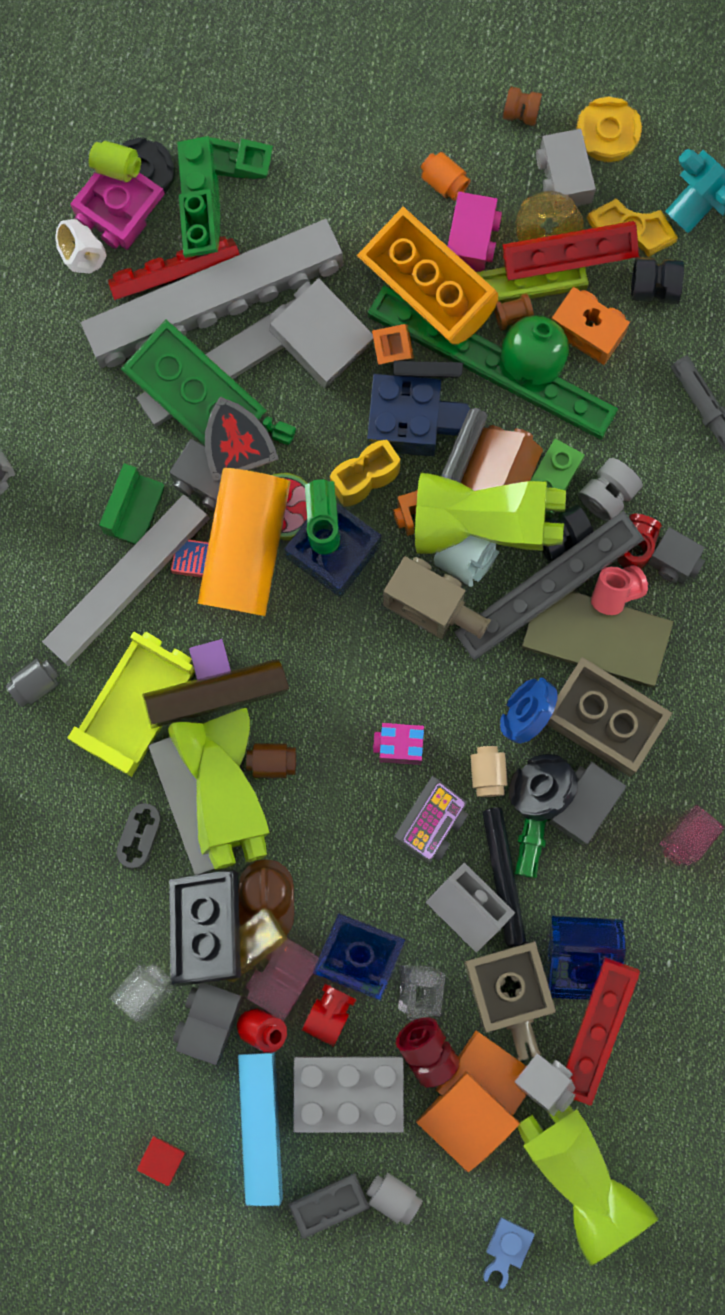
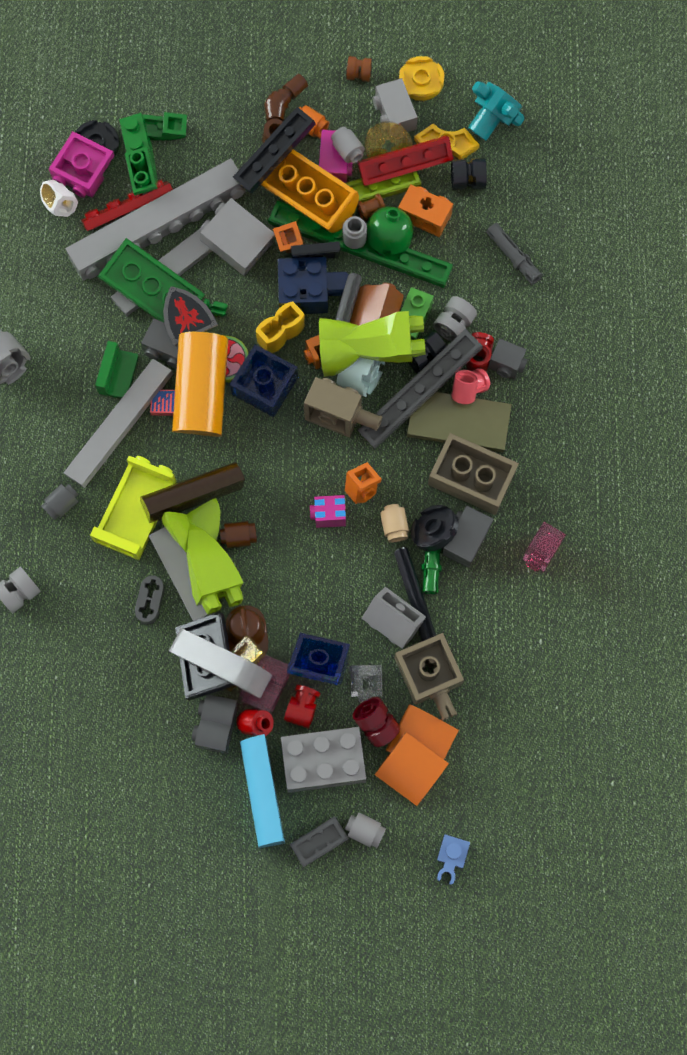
camera: 10 degrees left, 5 degrees down
lime brick [89,140,141,182] -> none
clear brick [110,964,174,1023] -> none
red tile [137,1136,186,1187] -> none
medium lavender tile [189,639,231,679] -> none
green piece [305,479,340,555] -> none
dark grey slope [394,776,469,865] -> none
blue tile [500,678,557,744] -> none
light grey brick [515,1053,576,1116] -> none
lime hips [517,1105,658,1266] -> none
clear blue slope [547,916,626,1000] -> none
red plate [565,958,640,1106] -> none
none -> beam [169,628,272,698]
none -> black plate [233,107,316,195]
none -> reddish brown piece [262,74,308,143]
none -> light grey brick [331,127,365,163]
none -> light grey brick [343,216,367,249]
none -> orange brick [345,462,382,504]

